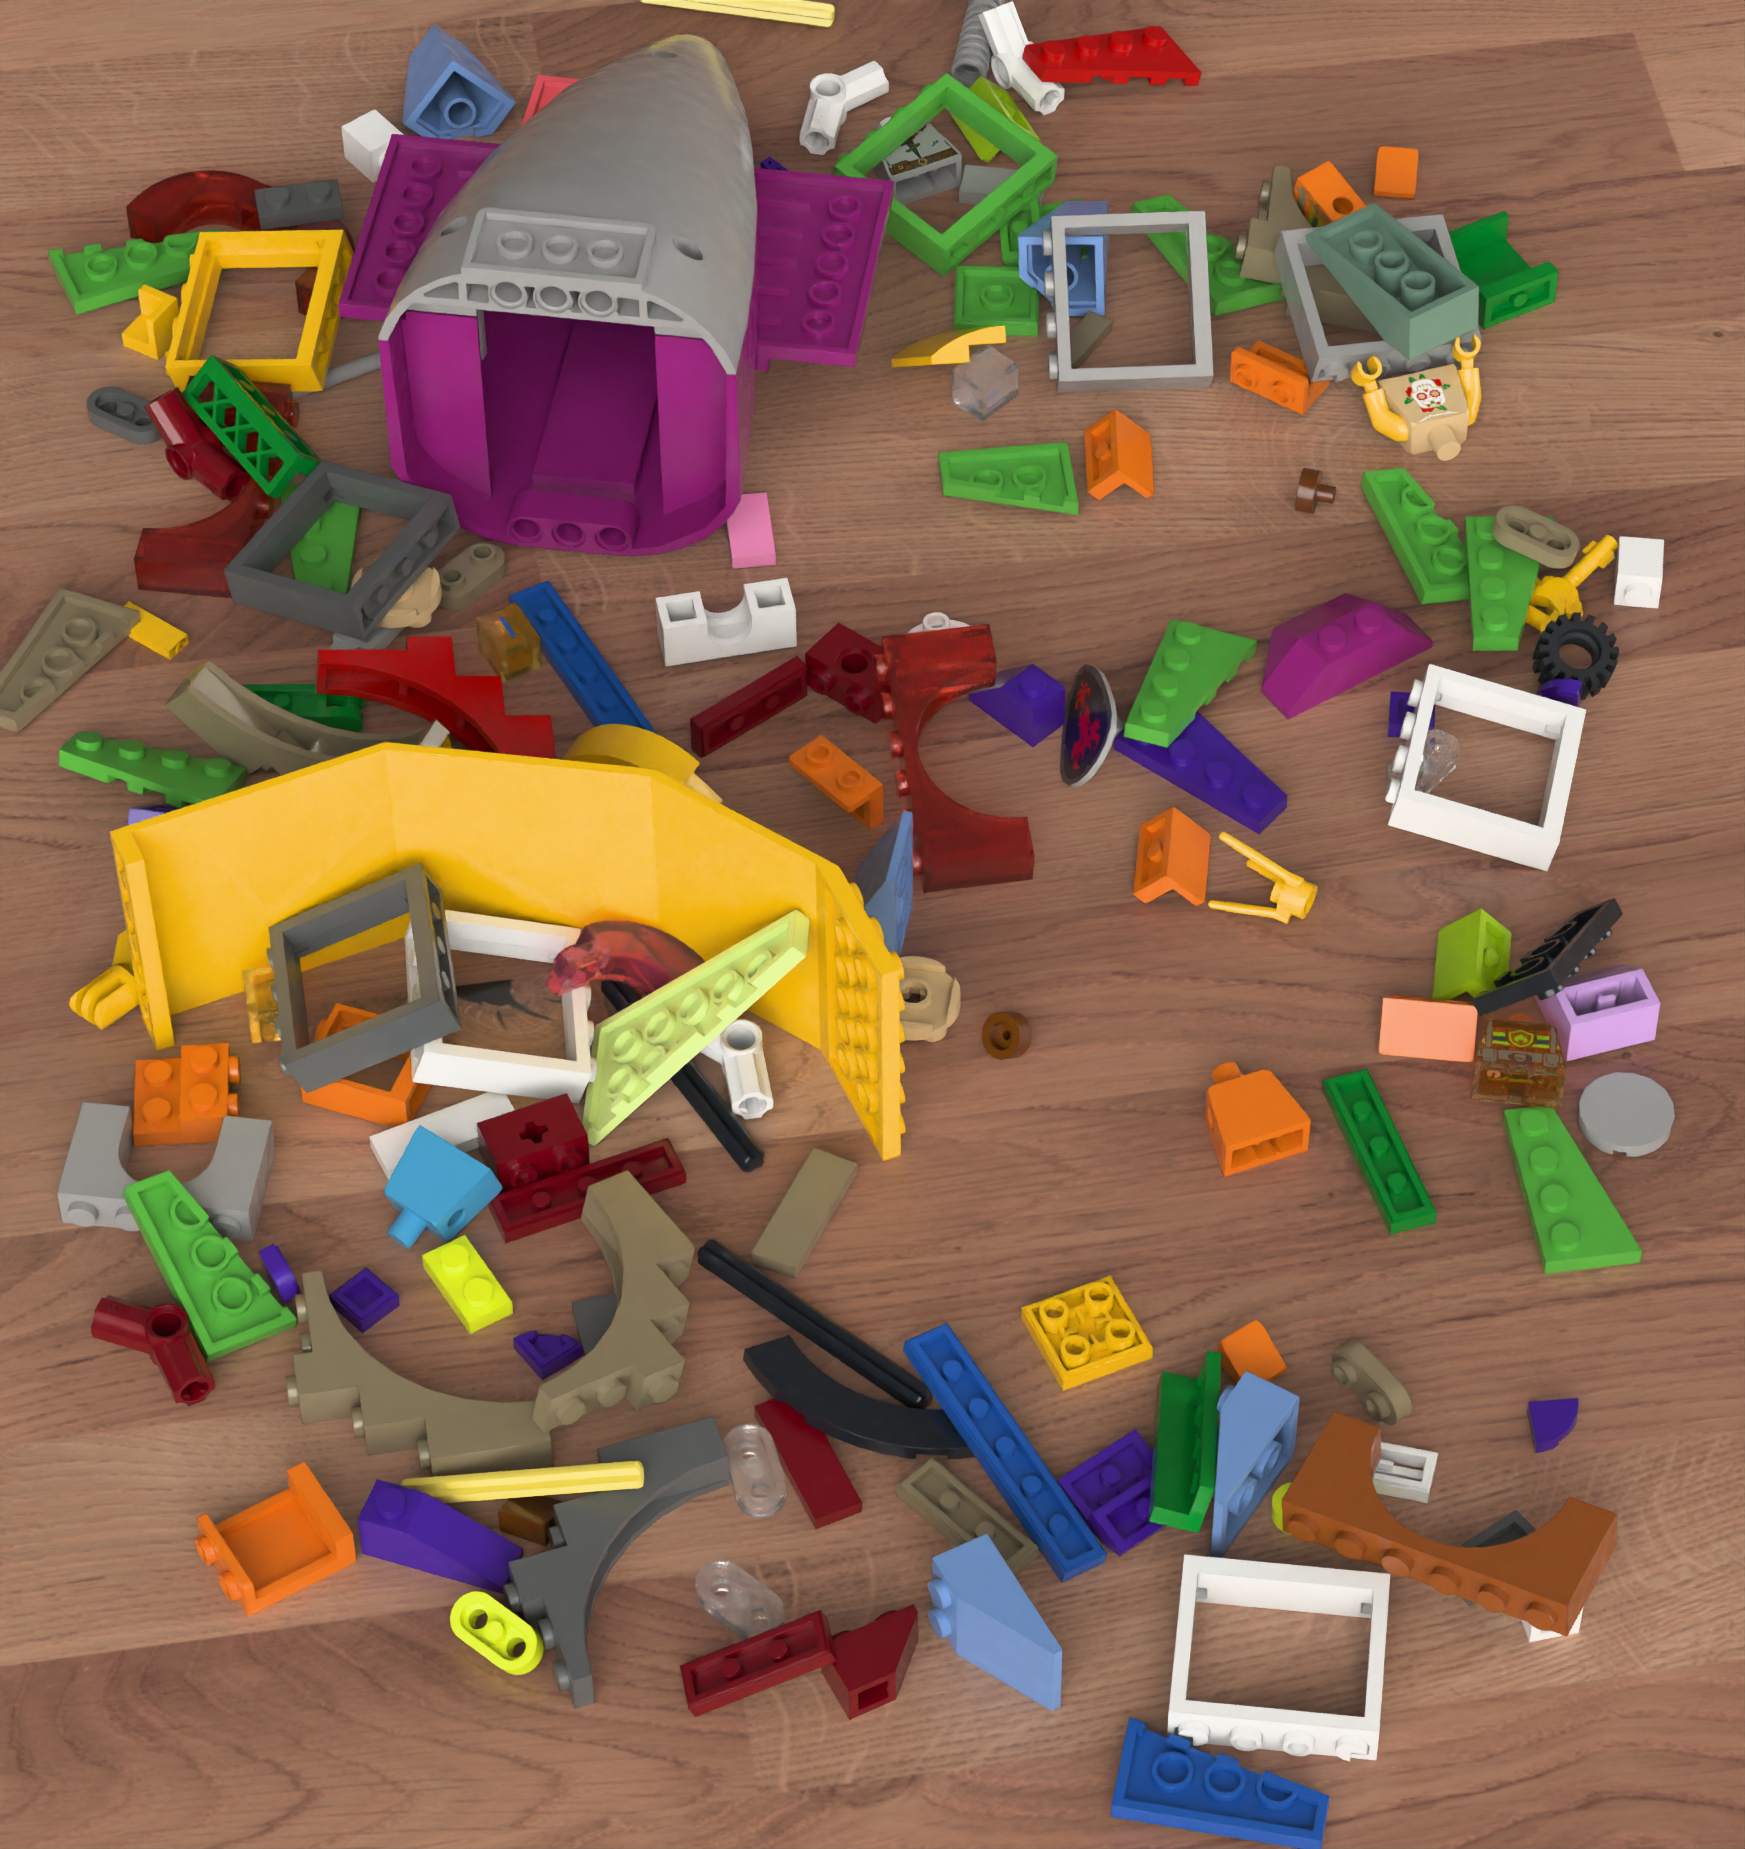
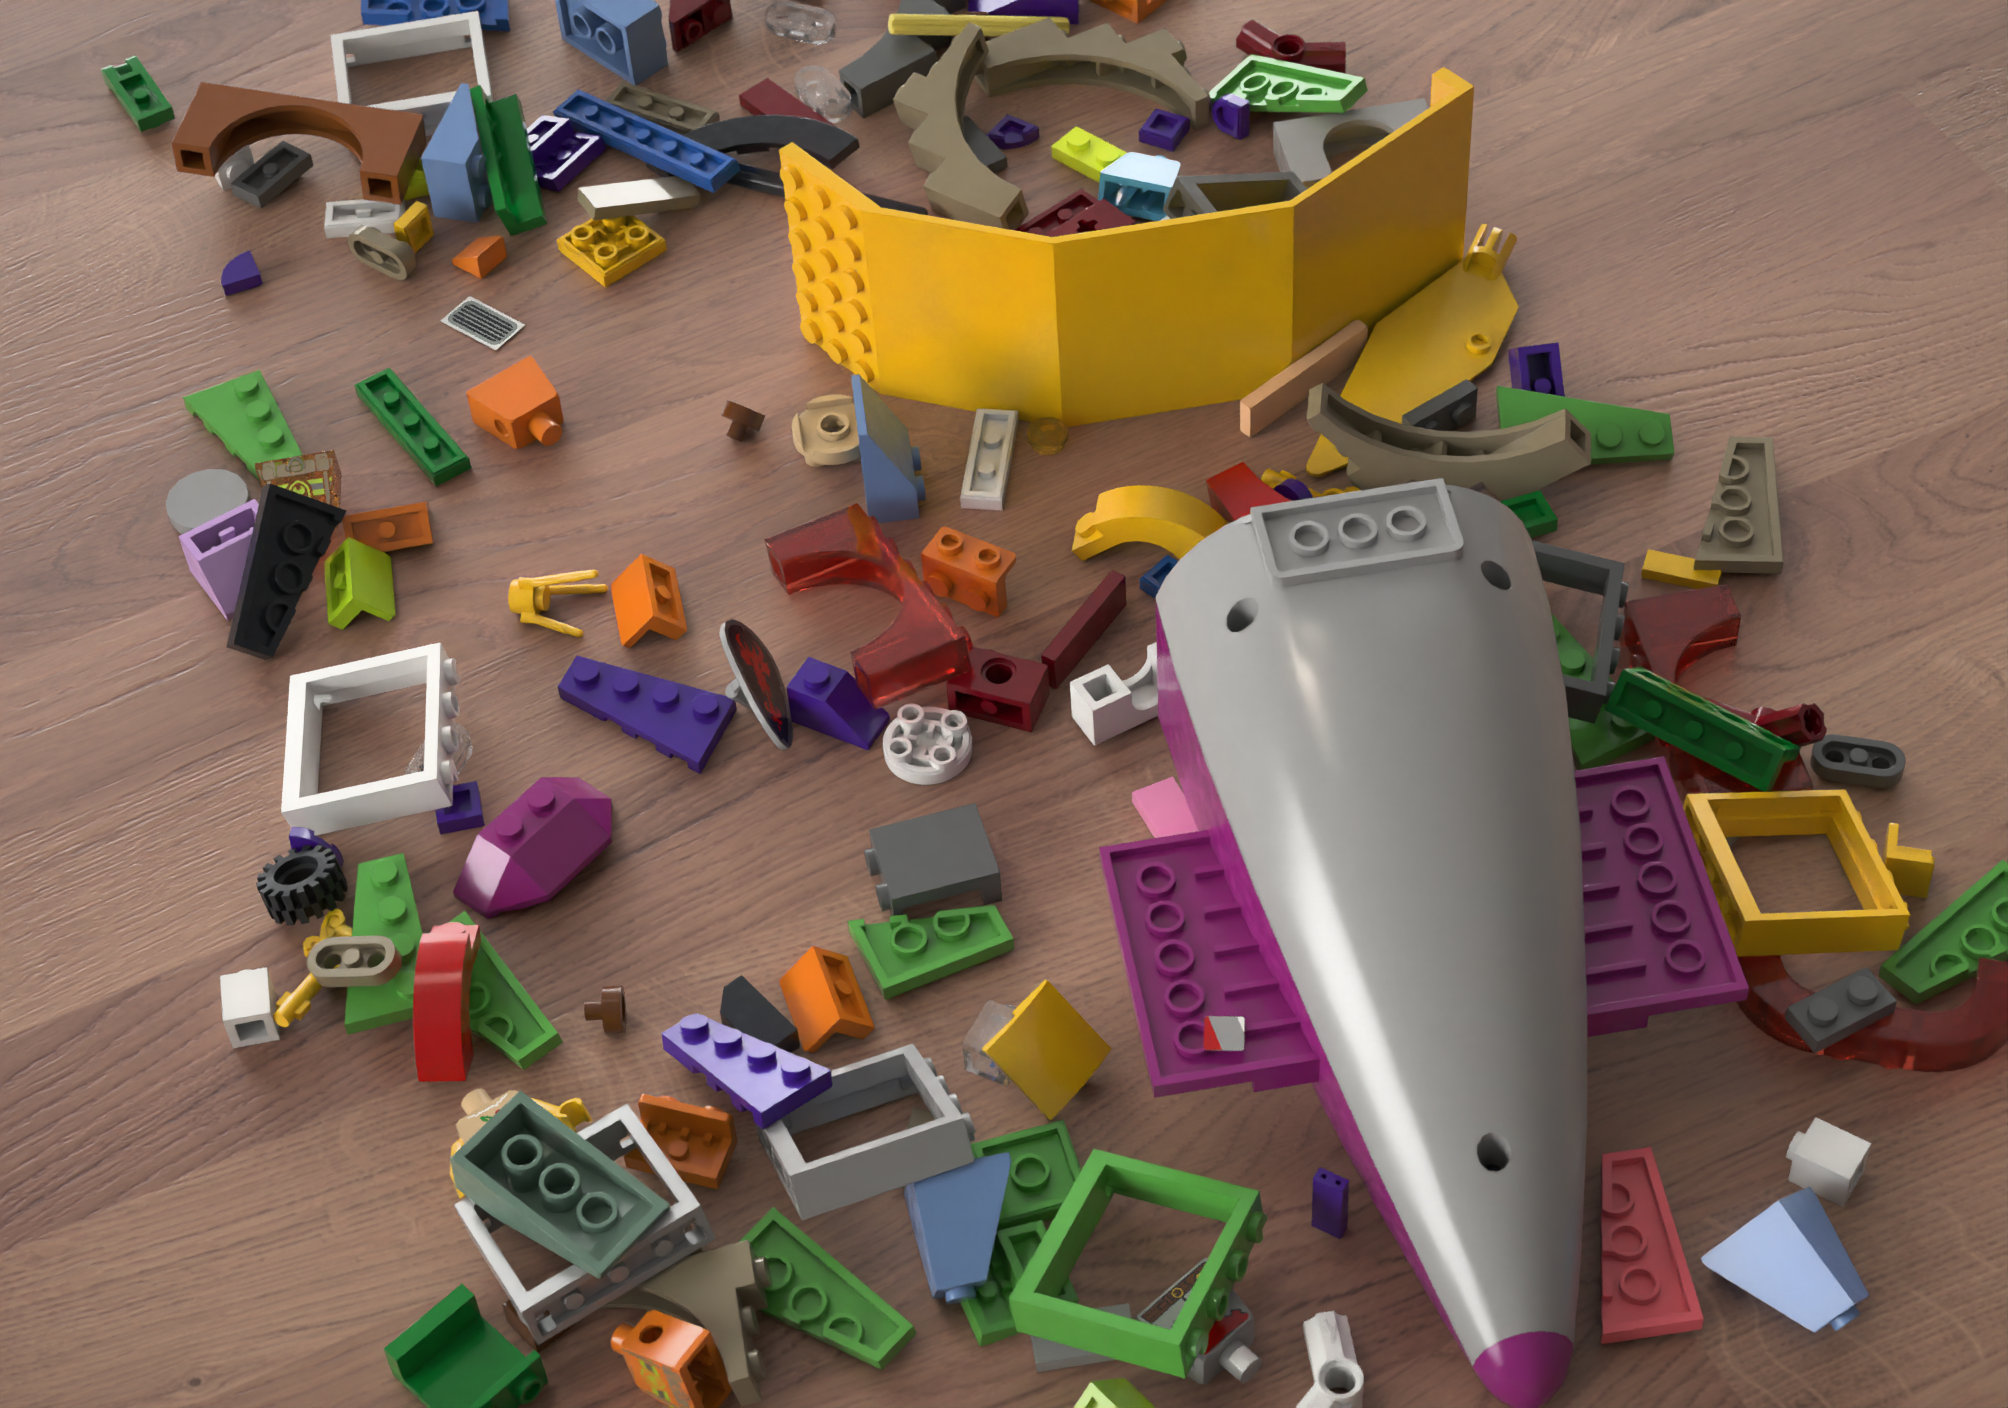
camera: 165 degrees right, 0 degrees up
bright green wing [1123,619,1257,748] -> none
none -> green plate [101,55,175,132]
none -> yellow tile [393,201,434,253]
none -> red arch [413,922,481,1082]
none -> sticker [441,296,525,350]
none -> dark tan tile [577,176,701,220]
none -> wing [661,1013,833,1129]
none -> black piece [720,975,800,1053]
none -> dark grey panel [864,803,1002,916]
none -> light grey sticker [1203,1016,1245,1051]

